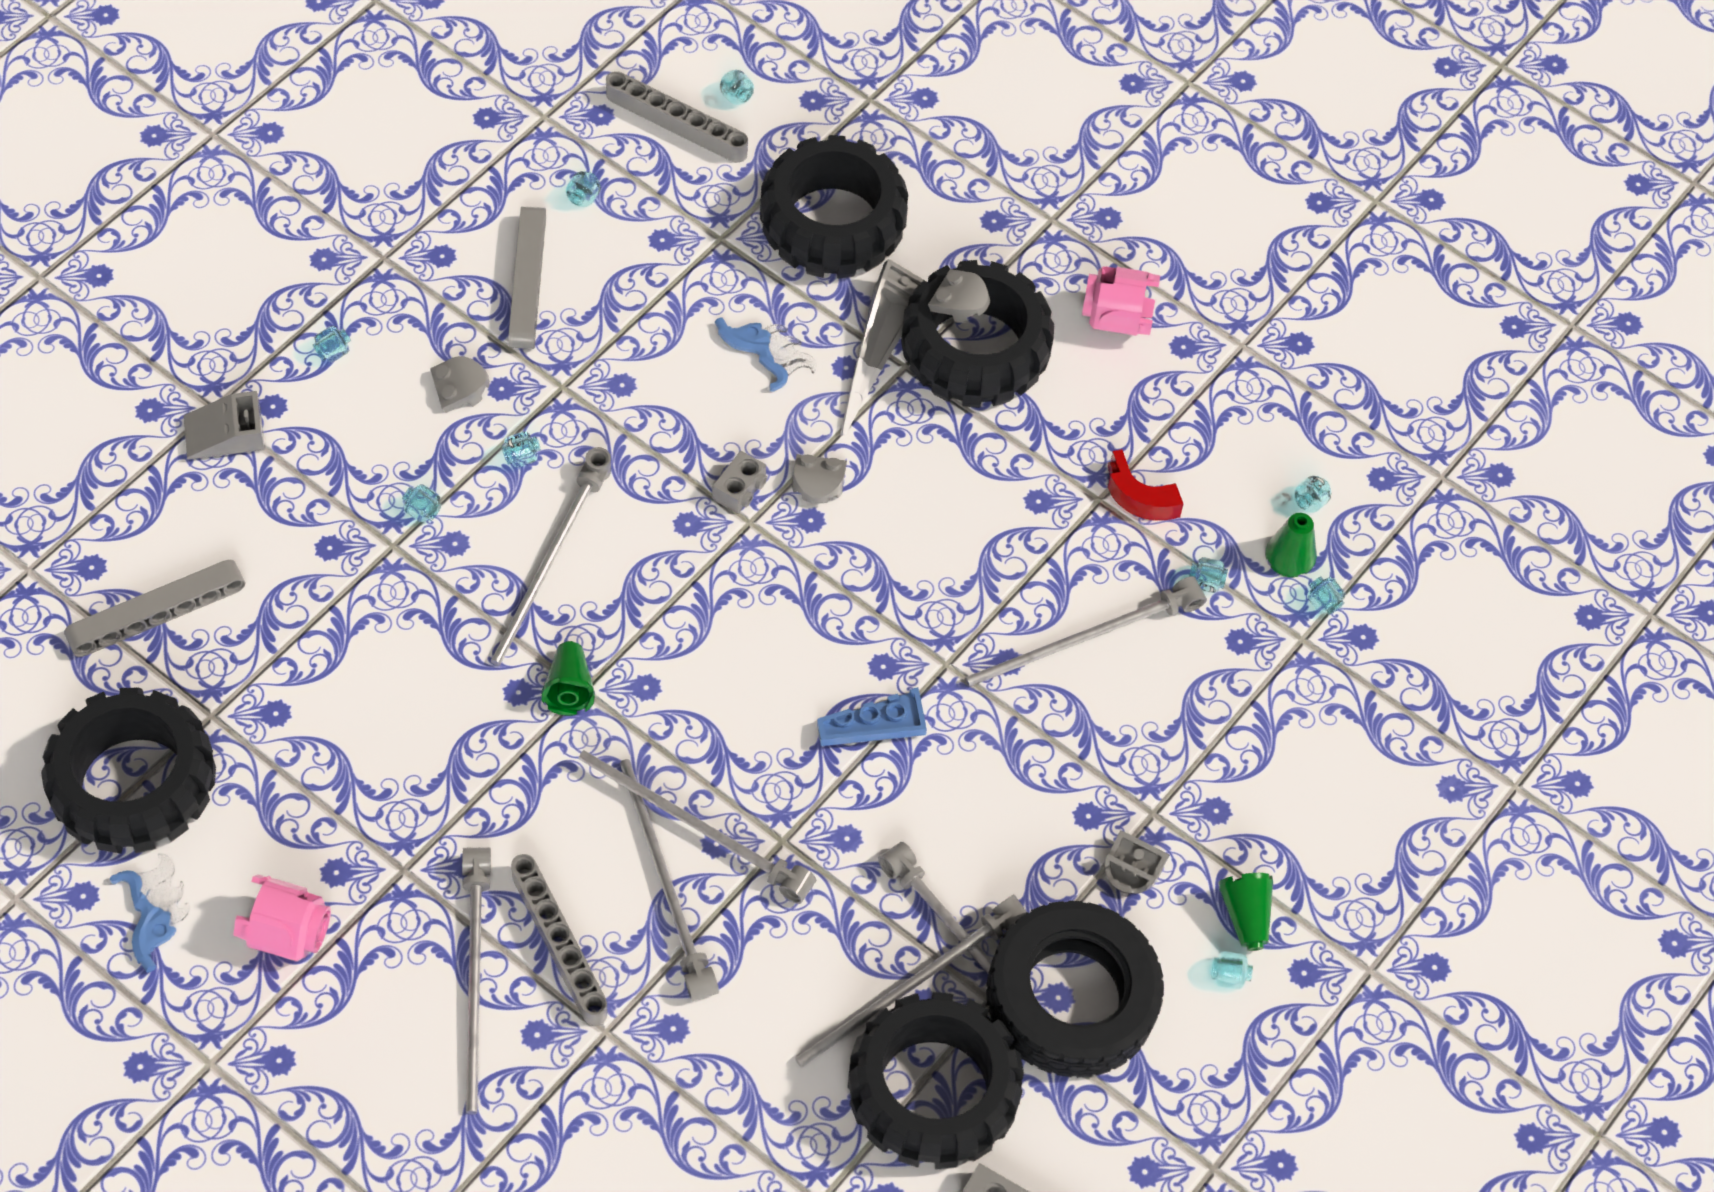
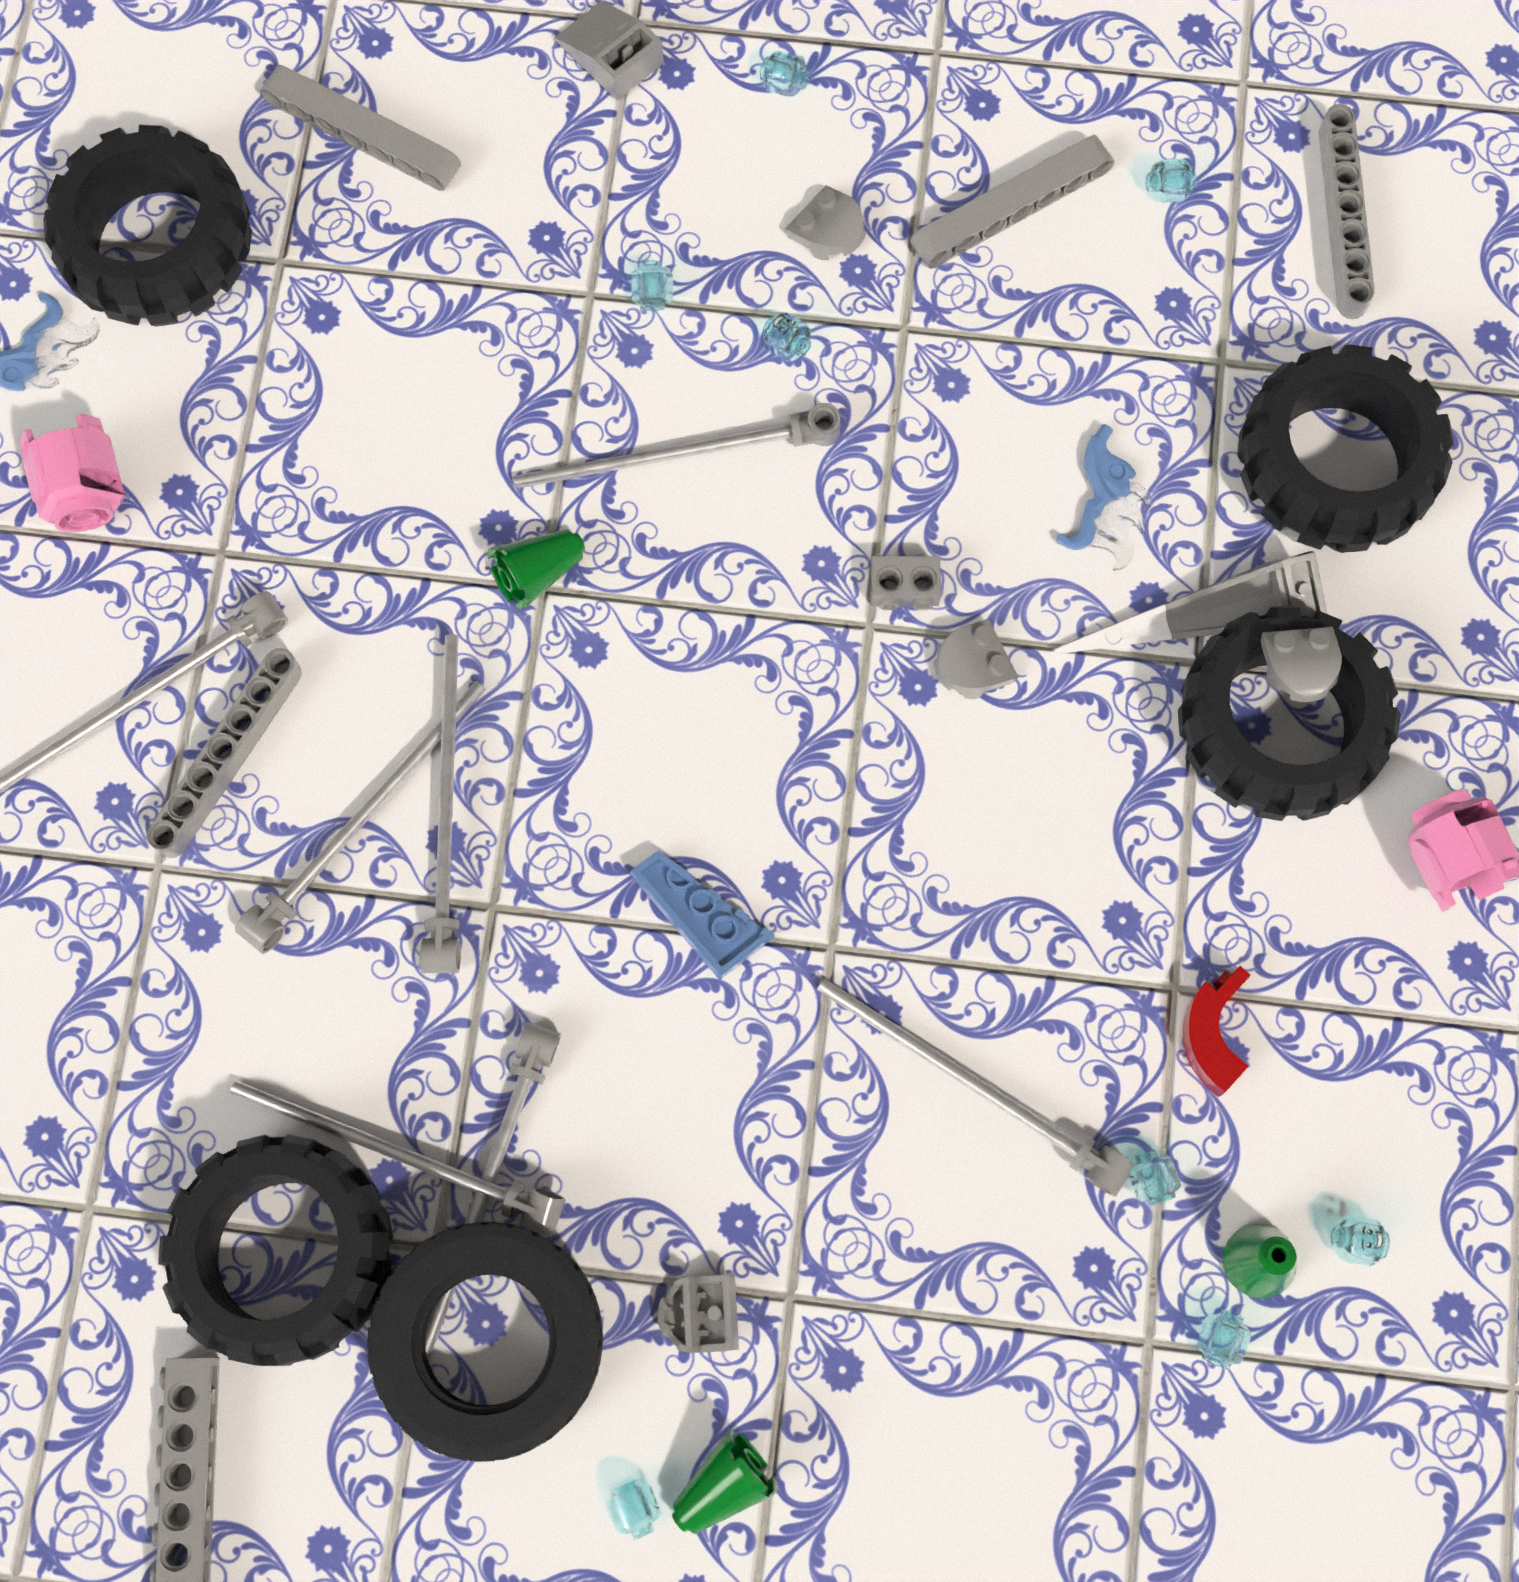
camera: 65 degrees right, 15 degrees up
clear light blue head [720,70,754,105] -> none

